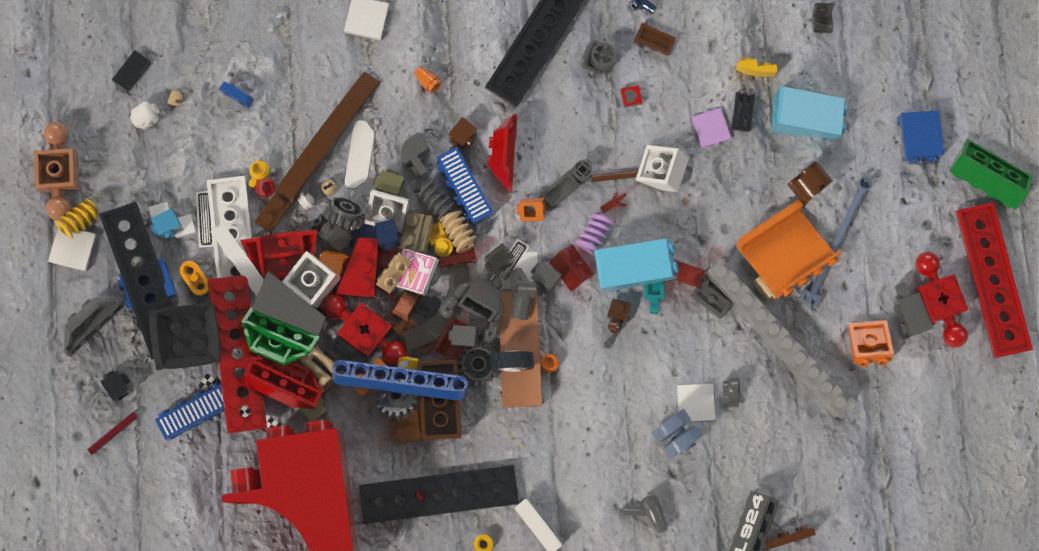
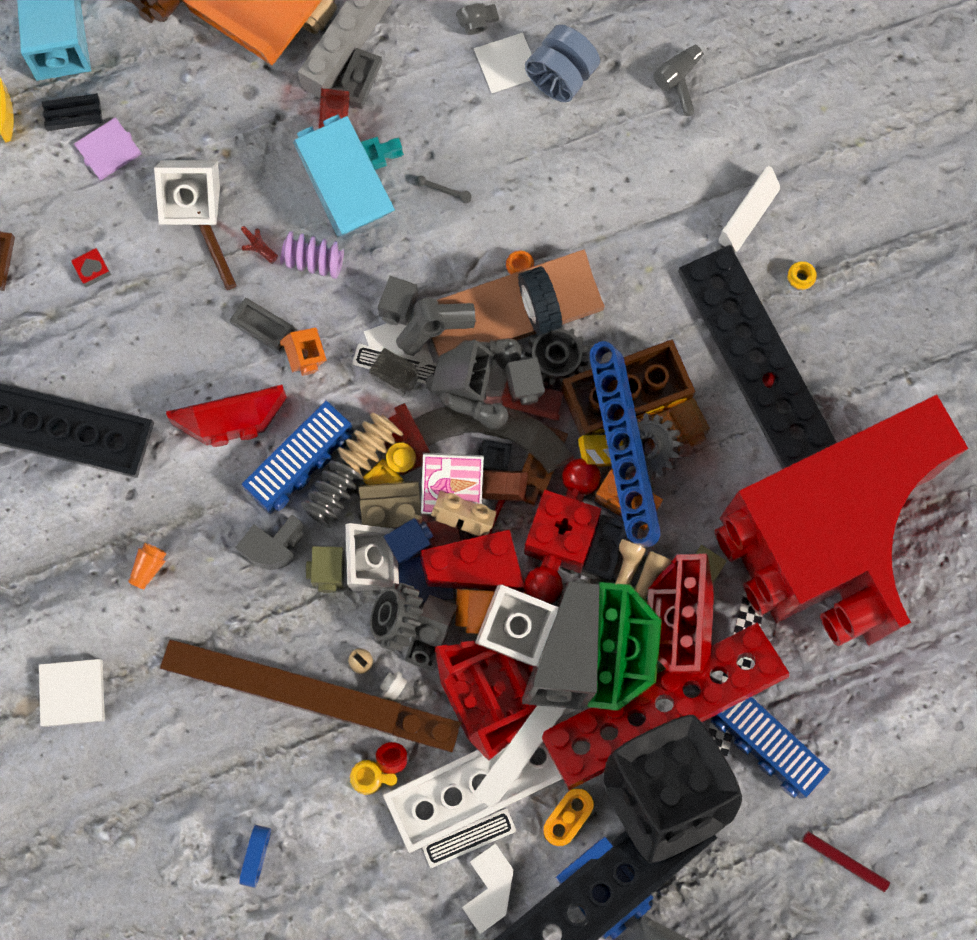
camera: 105 degrees left, 5 degrees down
black brick [100,371,133,402] -> none
dark azure brick [150,208,183,239] -> none
white sticker [345,120,374,189] -> none
reddish brown brick [448,117,477,150] -> none
clear red panel [549,244,595,292] -> none
dark grey wheel [573,160,592,183] -> none
dark grey piece [582,40,616,75] -> none
reddish brown plate [607,299,632,334] -> none

